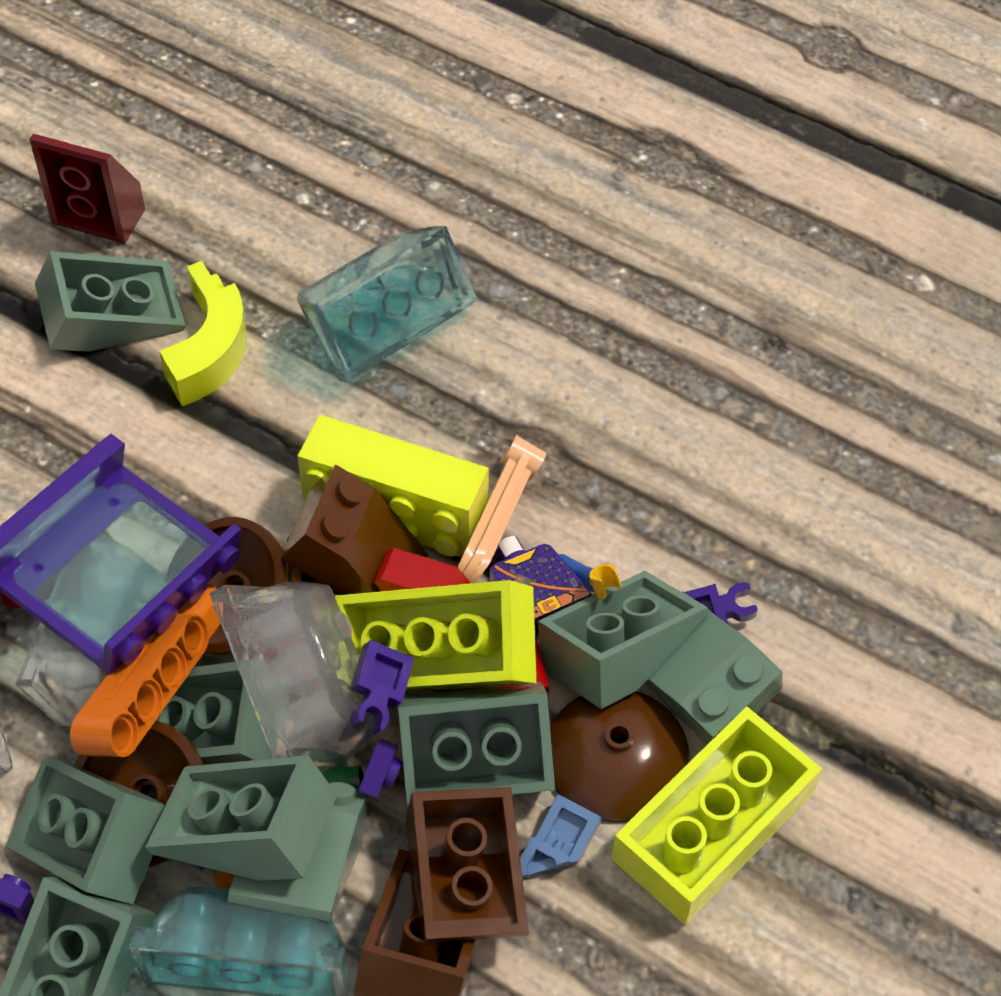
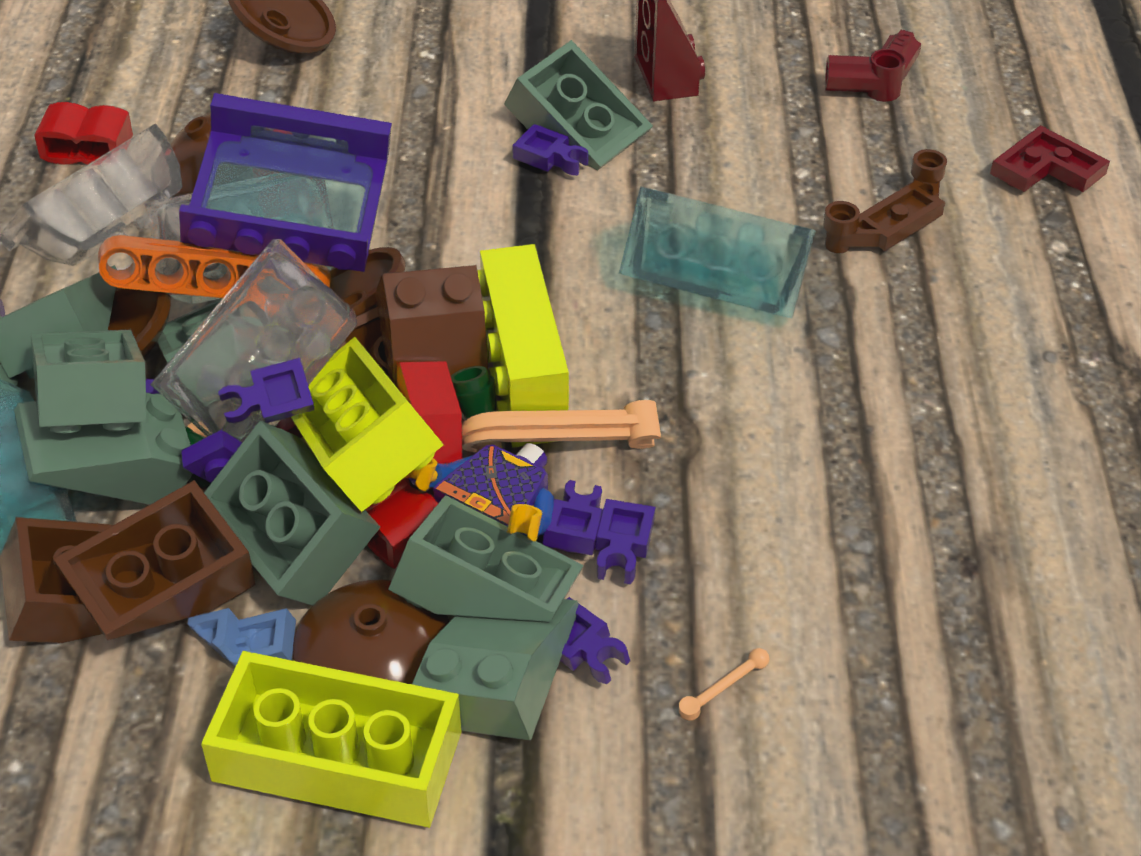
camera: 60 degrees right, 10 degrees down
neon yellow arch [159,261,247,407] -> none
none -> dark green cone [451,366,496,421]
none -> dark purple plate [512,124,588,176]
none -> dark purple plate [543,480,603,556]
none -> dark purple plate [596,499,656,585]
none -> light nougat hinge [679,648,770,721]
none -> reddish brown plate [823,149,947,254]
none -> dark red piece [825,29,921,102]
none -> dark red plate [990,125,1110,192]

